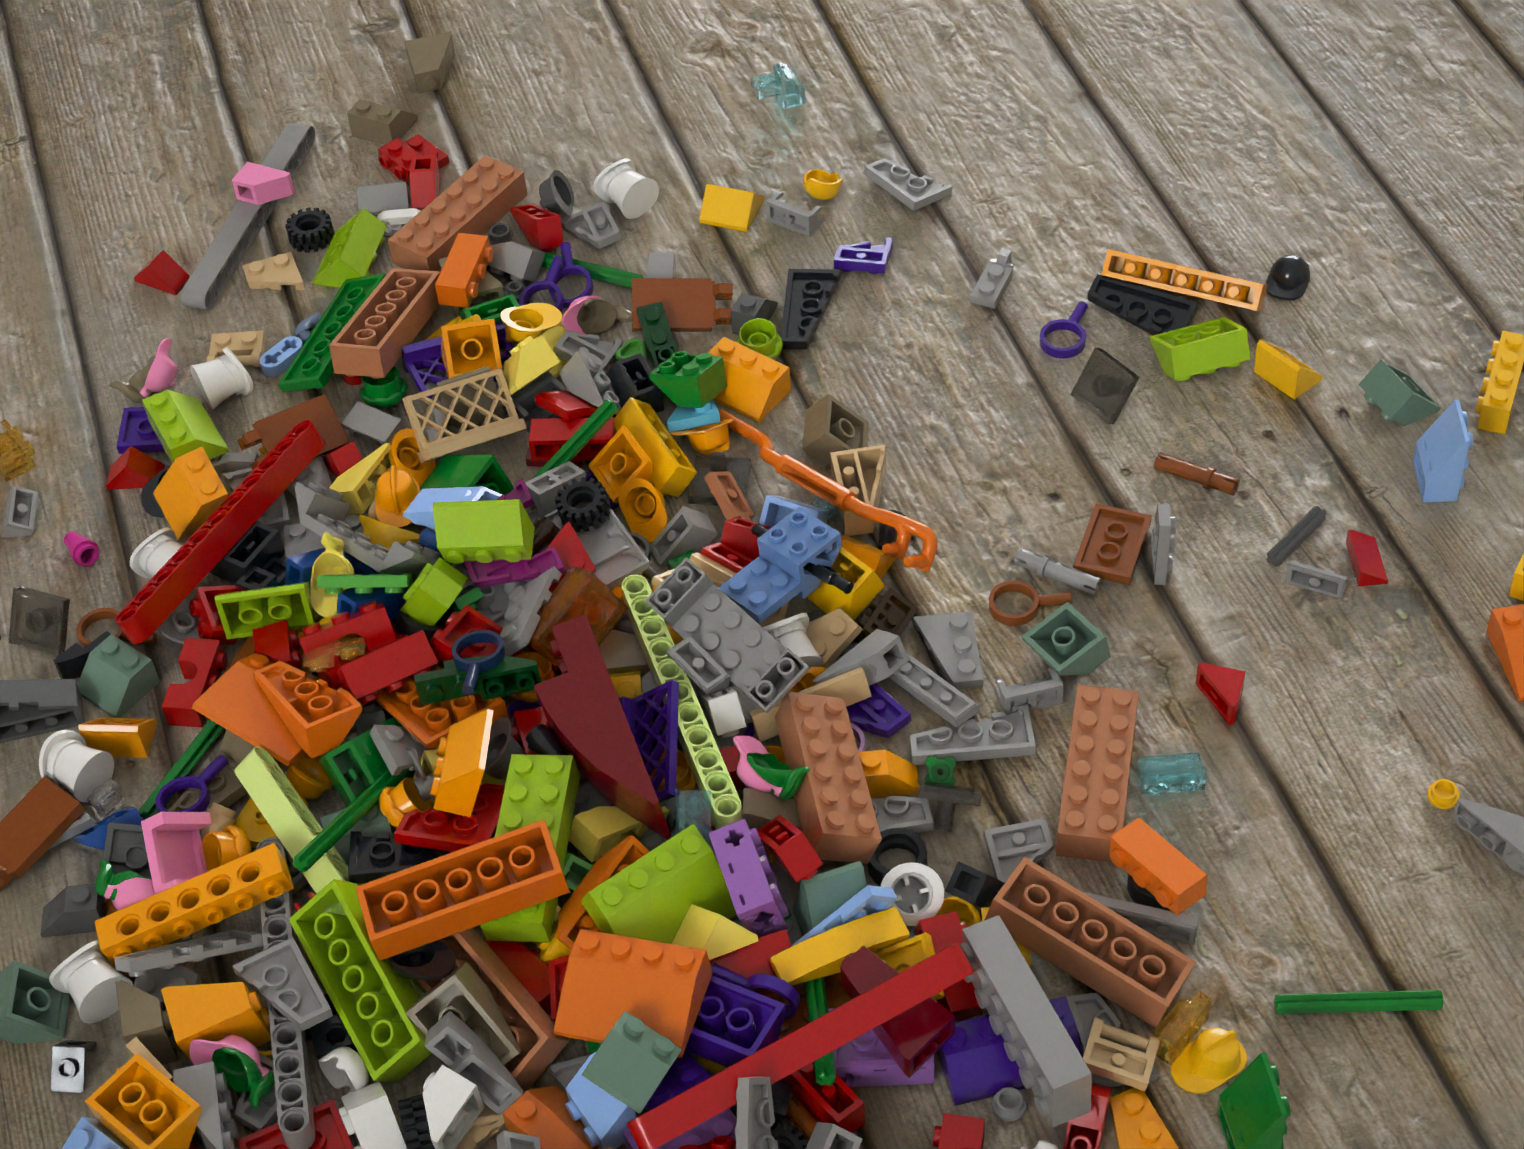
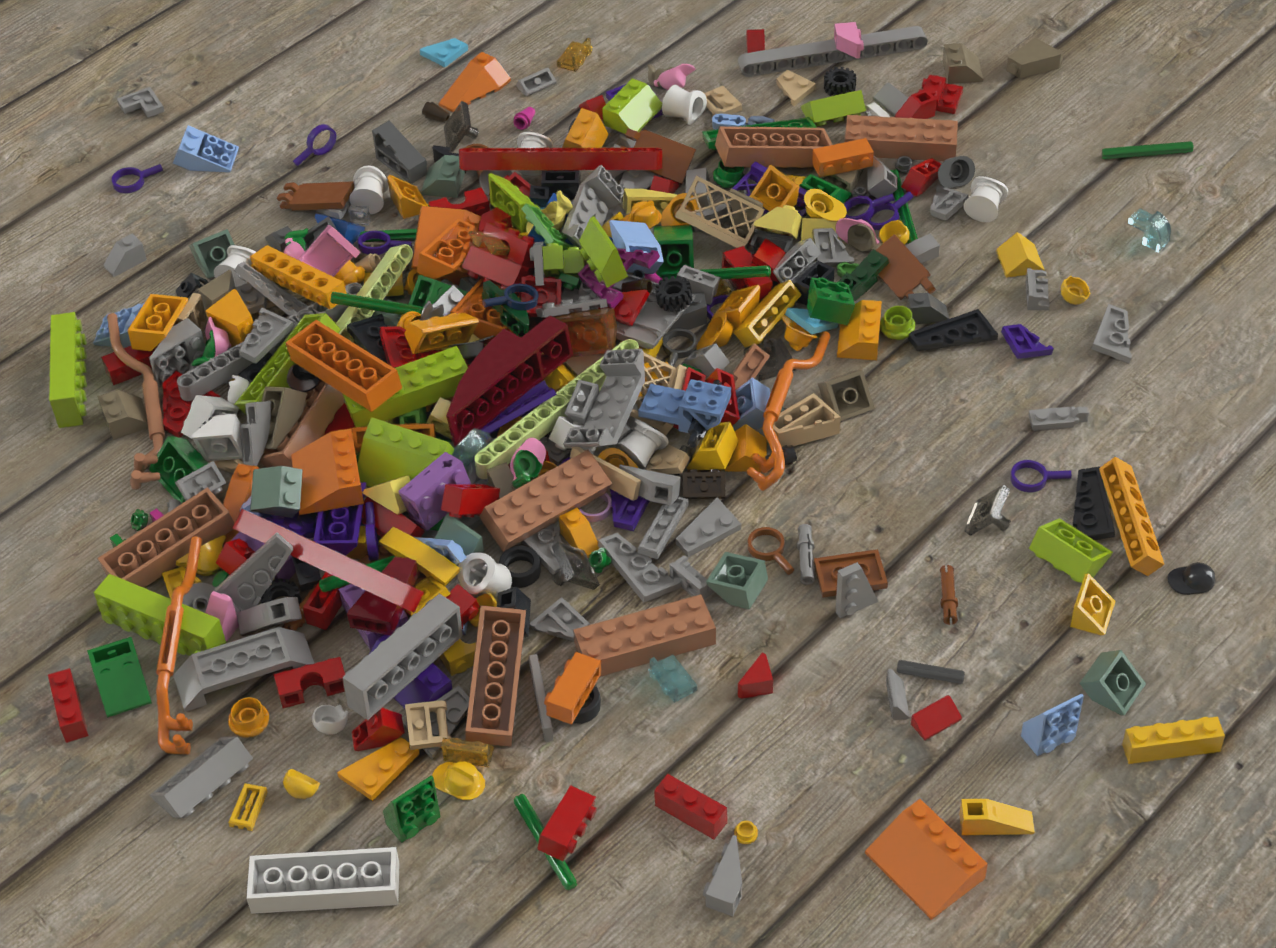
camera: 60 degrees right, 0 degrees up
none -> light grey wing [530,242,544,286]
none -> red brick [537,785,597,861]
none -> red brick [654,774,727,840]
none -> yellow hair [879,220,910,245]
none -> green axle [1101,141,1194,160]

